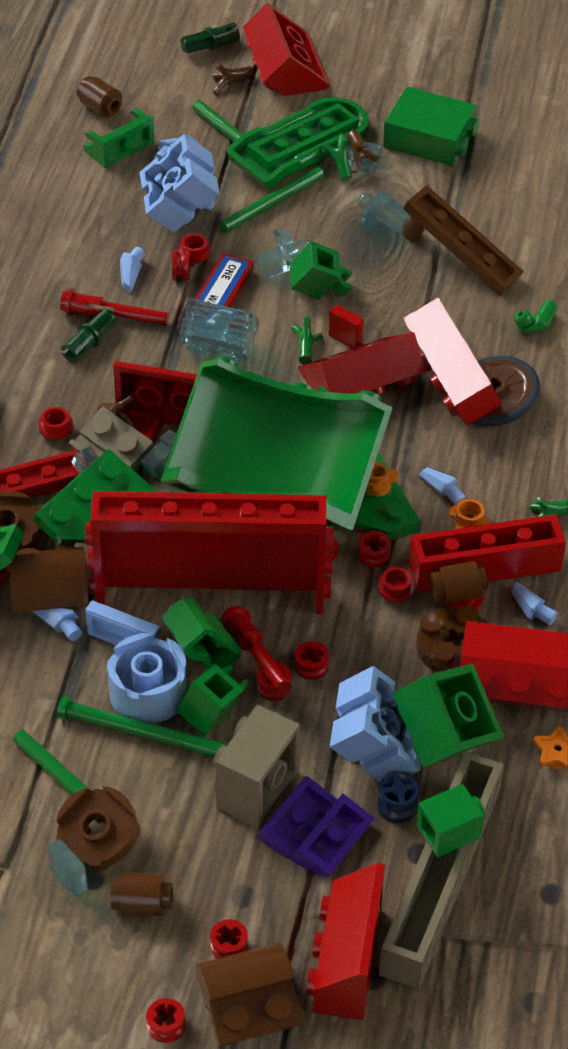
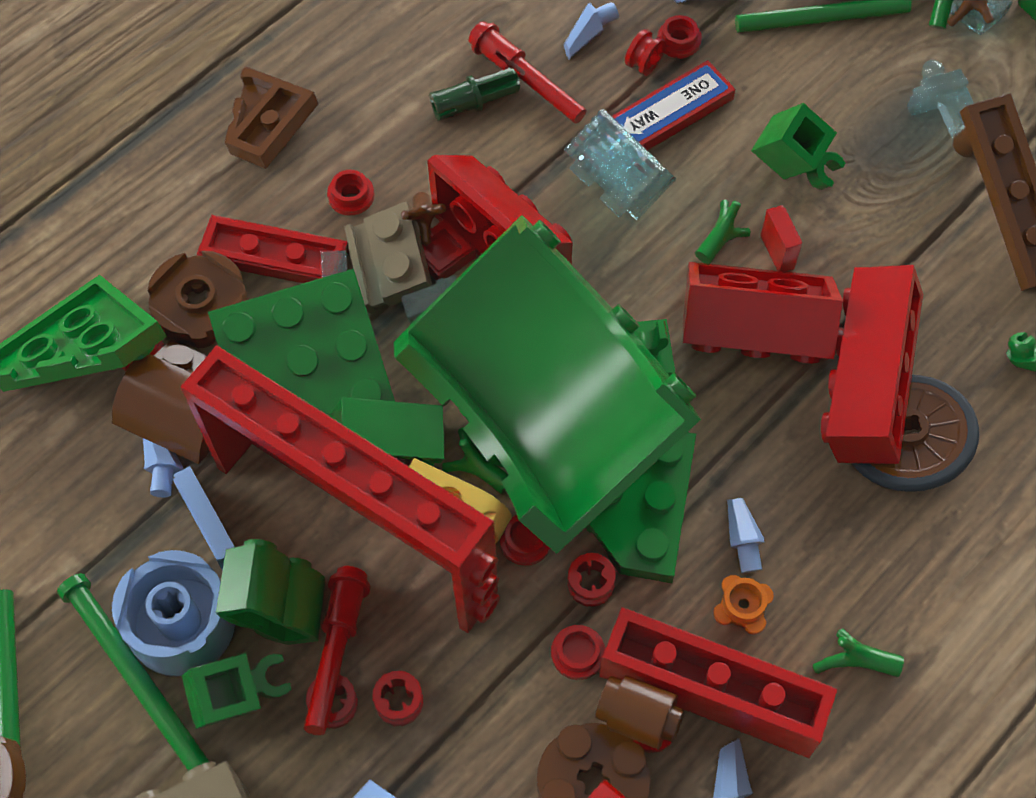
camera: 35 degrees right, 15 degrees up
clear light blue piece [256,229,311,280] -> none
orange plate [365,460,399,497] -> none

